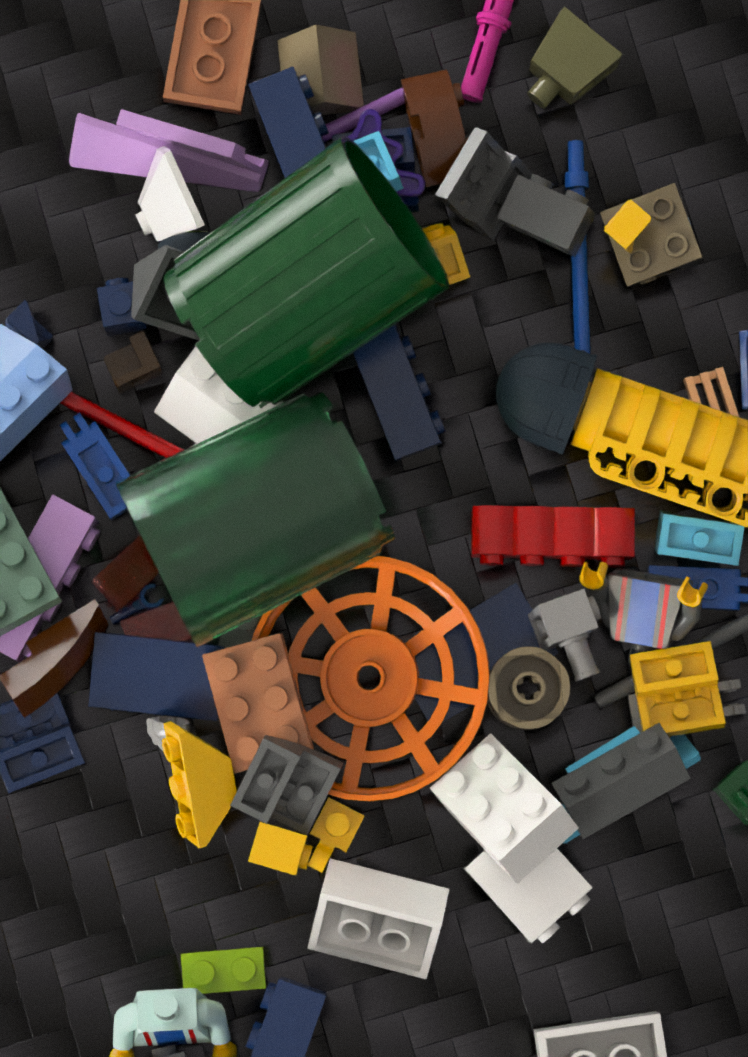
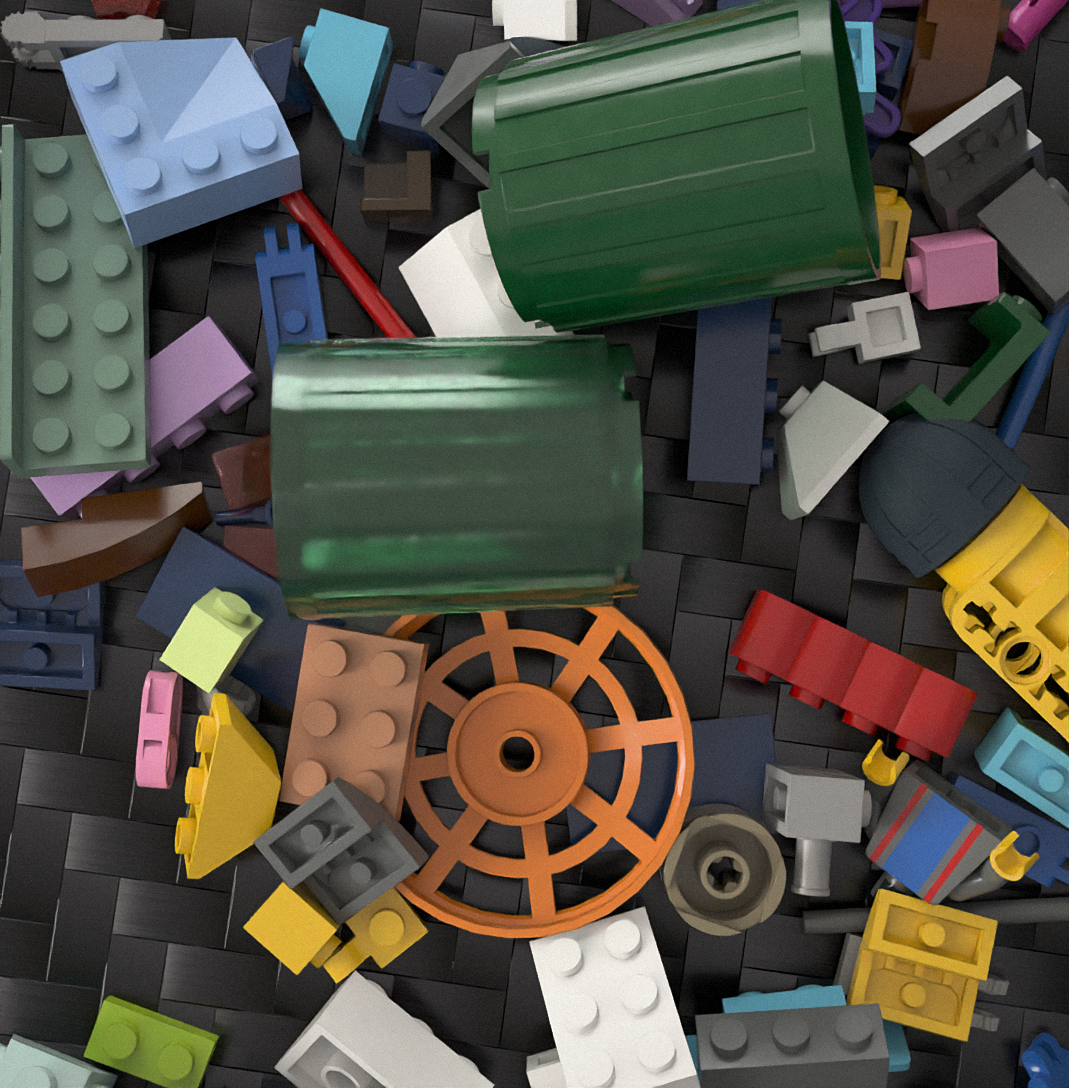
camera: 30 degrees right, 5 degrees up
none -> bright pink piece [136,670,183,789]
none -> yellowish green brick [160,587,264,694]
none -> medium azure slope [299,9,394,156]
none -> white slope [776,381,889,520]
none -> white plate [808,292,921,364]
none -> dark green panel [882,292,1051,423]
none -> bright pink brick [903,227,999,310]

